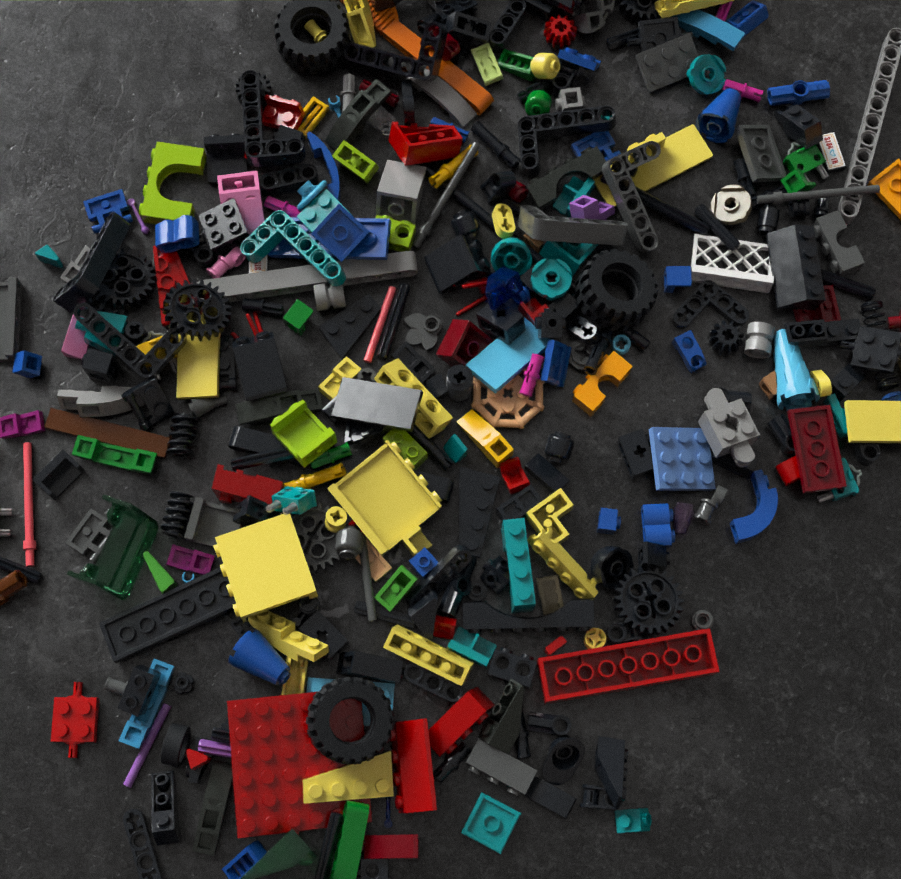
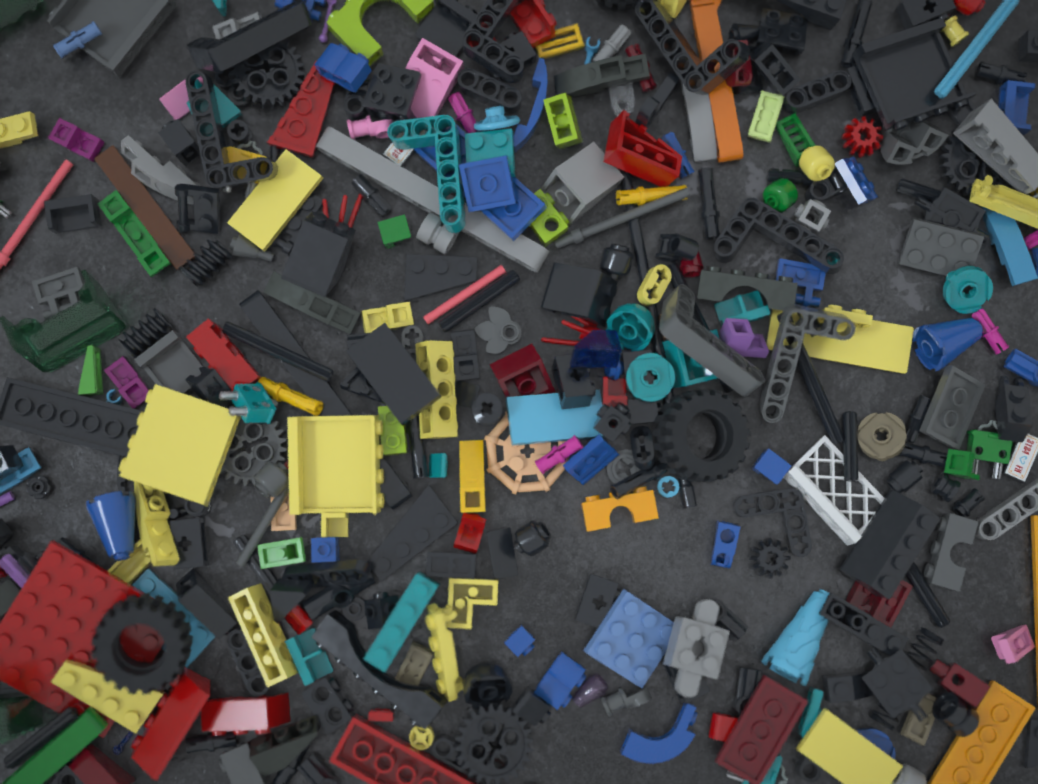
camera: 40 degrees right, 10 degrees up
blue plate [12,350,42,378] -> none
black gear [163,279,231,341] -> none
lime panel [270,399,337,468] -> none
green axle [310,442,352,468] -> none
light yellow wheel [324,506,347,533] -> none
light grey wheel [744,322,775,358] -> none
dark grey bar [757,185,880,204] -> none
medium nougat slope [759,371,777,400] -> none
light yellow beam [810,370,832,397] -> none

